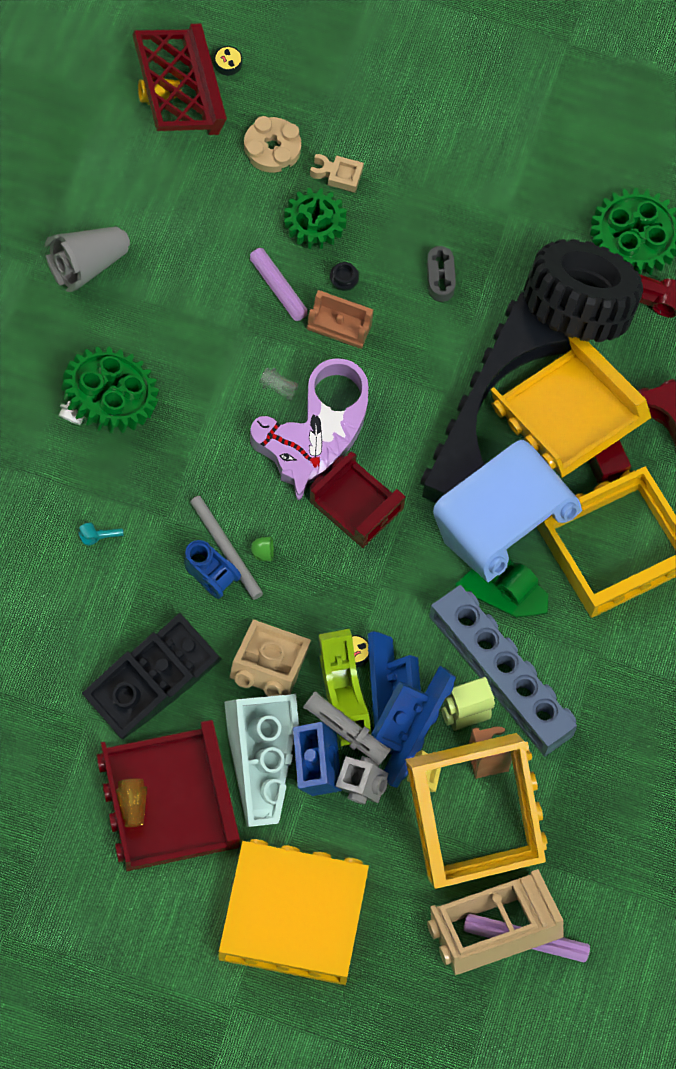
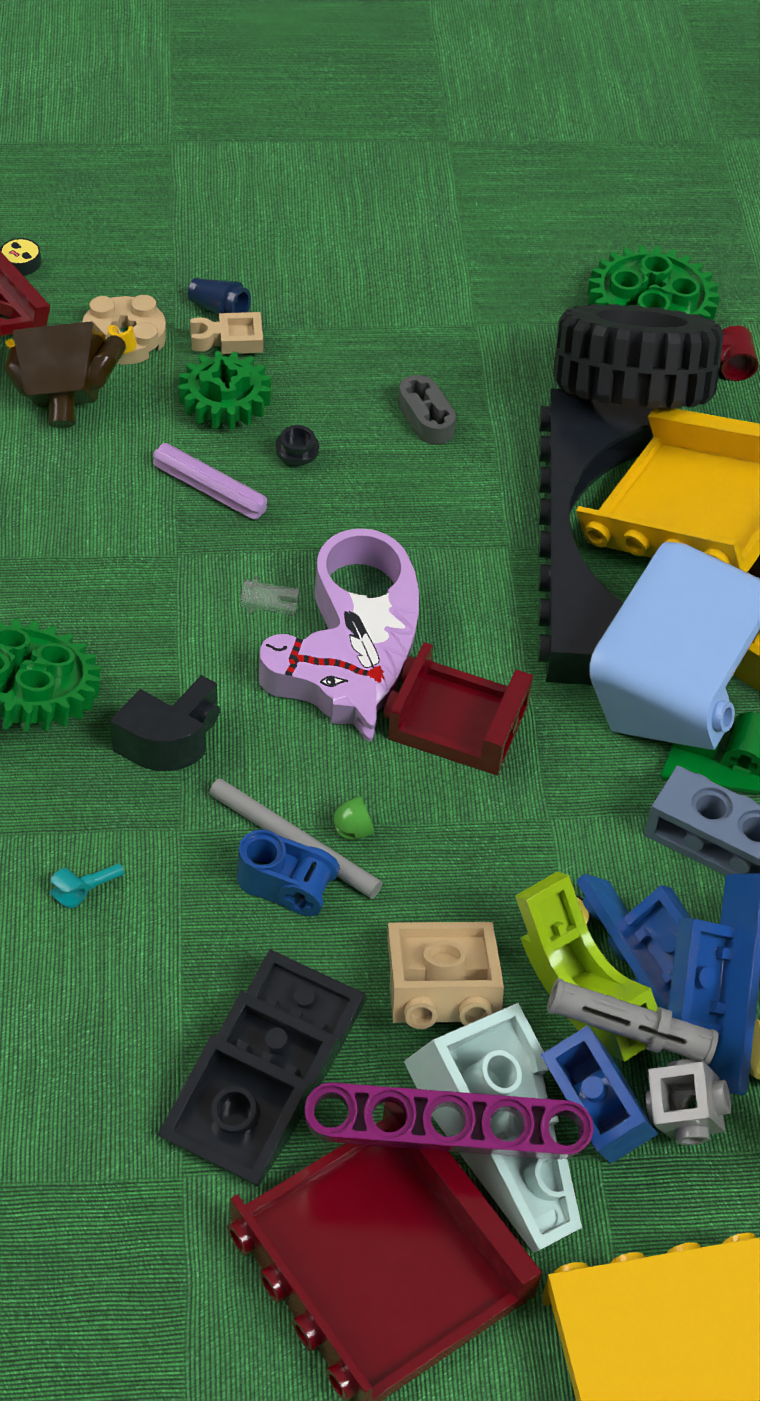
camera: 20 degrees left, 15 degrees down
clear yellow cone [116,779,147,827] -> none
nougat hinge [307,290,374,349] -> none
none -> dark brown torso [4,321,137,428]
none -> black brick [110,675,220,771]
none -> dark blue cone [188,278,251,317]
none -> magenta beam [305,1083,594,1160]

